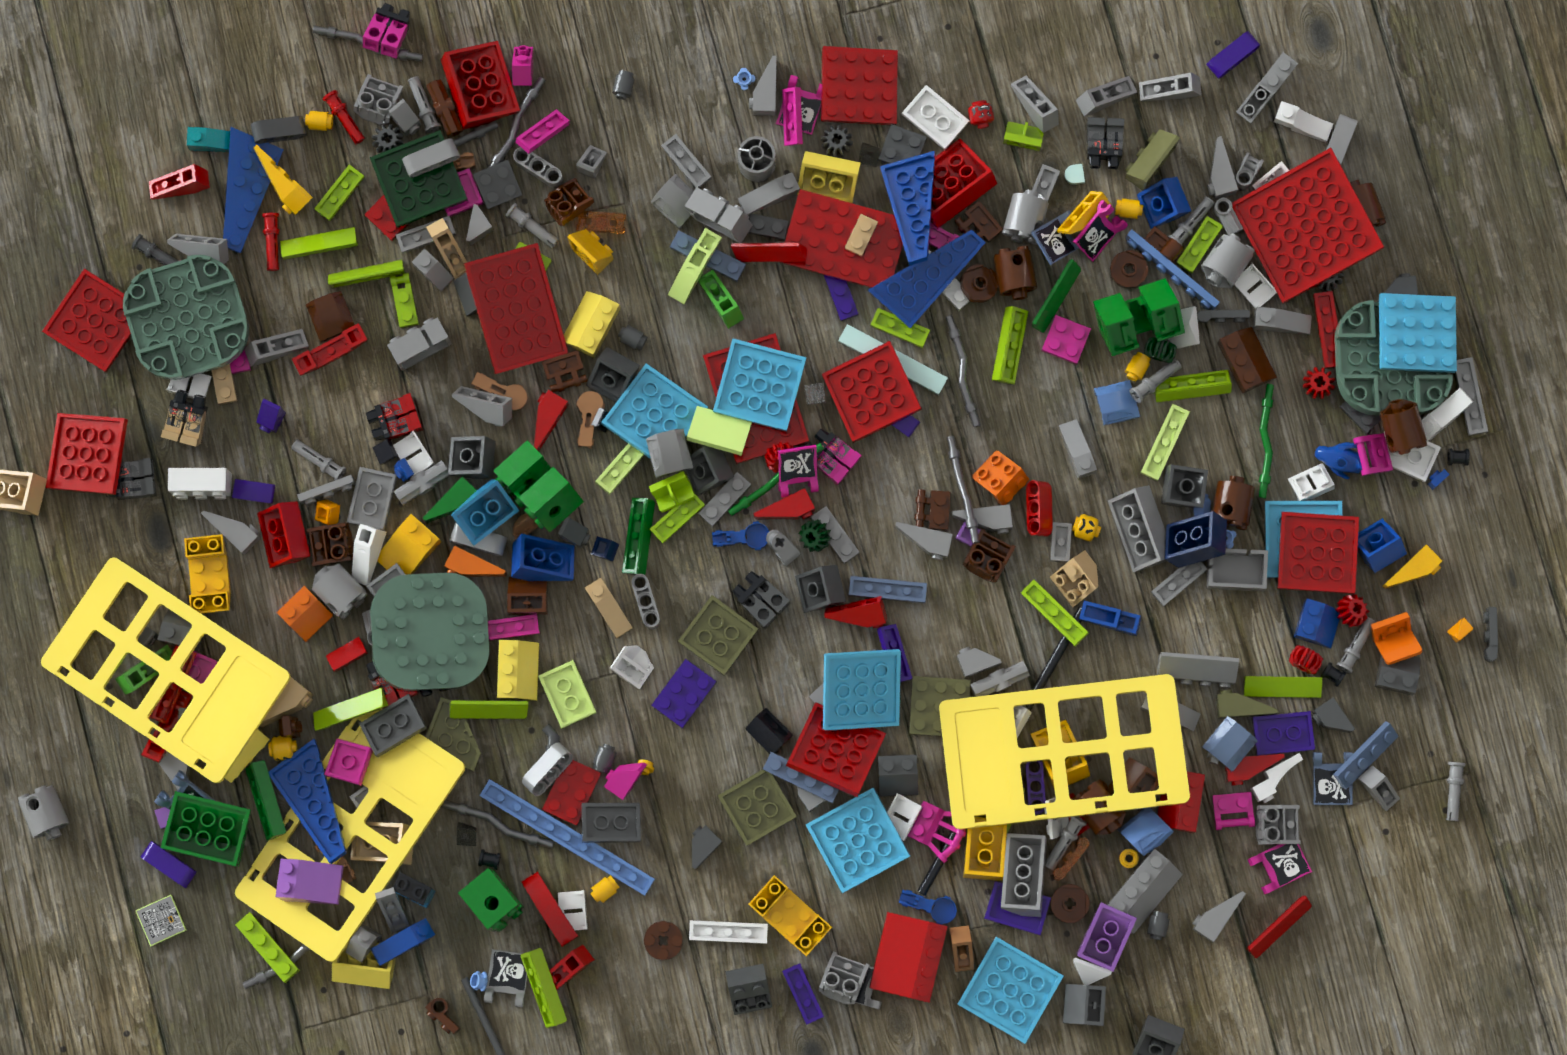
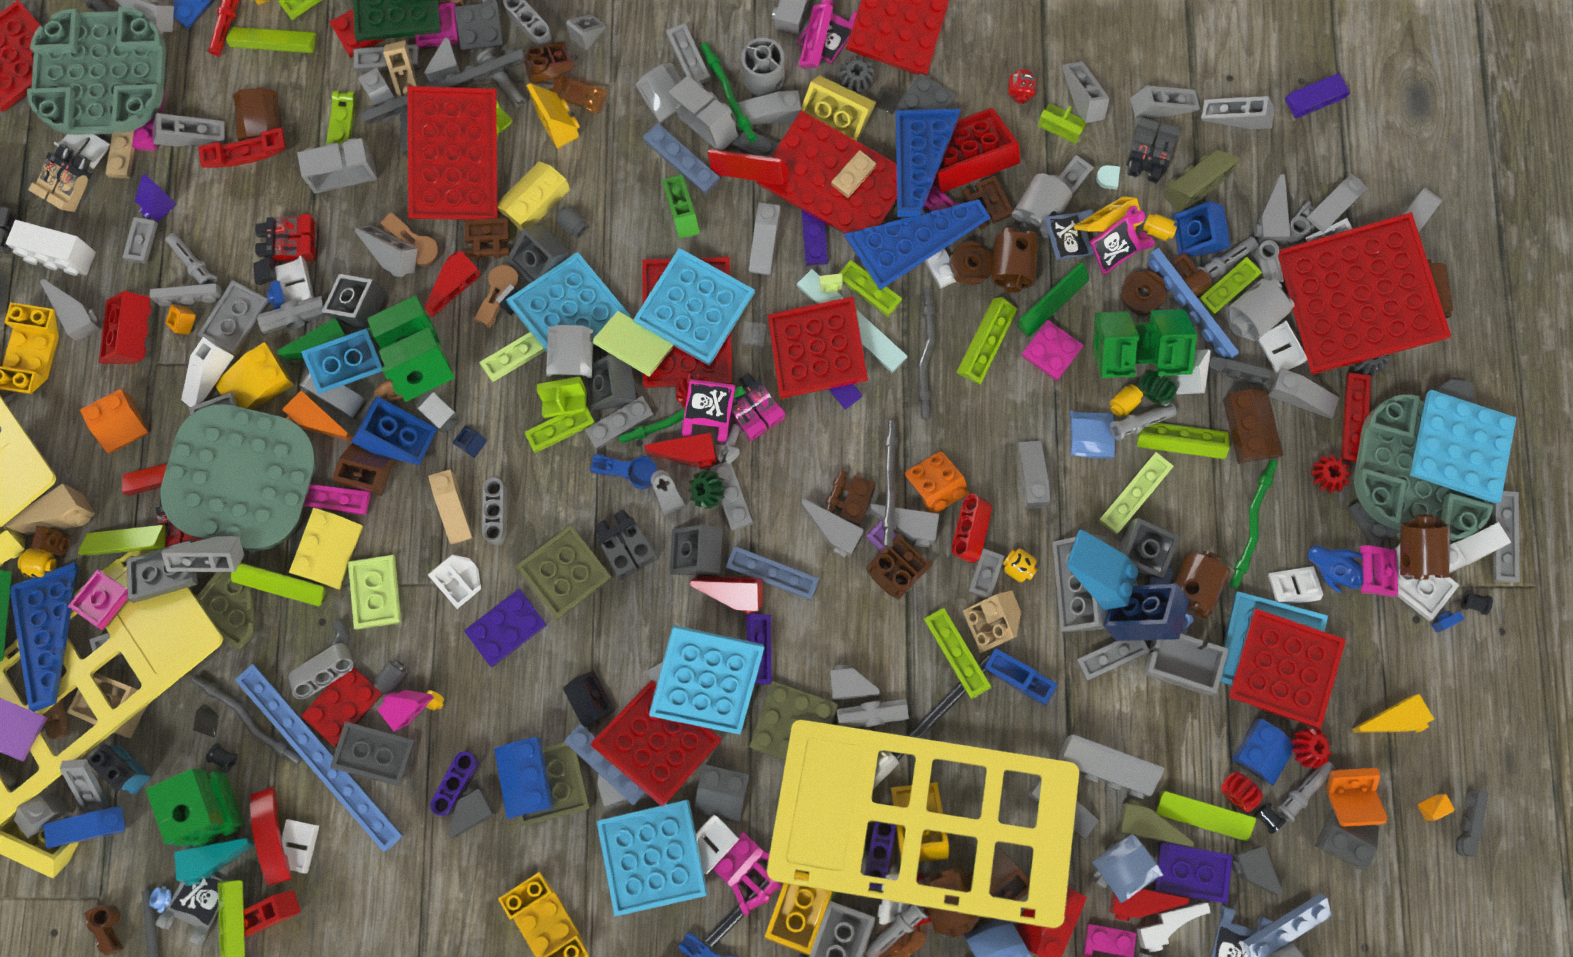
camera: 15 degrees right, 5 degrees down
dark purple slope [232,479,275,504] -> none
reddish brown slope [307,522,354,567] -> none
light grey cylinder [312,564,367,620] -> none
lime slope [328,260,405,288] -> none
yellow brick [590,875,620,903] -> none
green slope [622,498,655,575] -> none
reddish brown plate [644,921,683,960] -> none
yellowish green slope [668,228,722,304] -> none
white plate [689,920,768,944] -> none
white plate [902,85,969,150] -> none
light grey slope [1236,52,1298,123] -> none
white slope [1274,101,1333,143] -> none
blue slope [1357,518,1407,573] -> none
none -> light grey plate [123,217,158,264]
none -> light grey slope [161,536,244,572]
none -> teal slope [174,838,254,886]
none -> dark grey plate [361,48,527,125]
none -> dark purple beam [430,751,479,816]
none -> blue slope [494,737,554,819]
none -> green bar [701,42,757,143]
none -> light grey bar [715,424,741,464]
none -> light grey slope [749,202,781,276]
none -> yellowish green plate [819,274,843,293]
none -> dark azure slope [1066,530,1139,610]
none -> light grey slope [1306,174,1368,233]

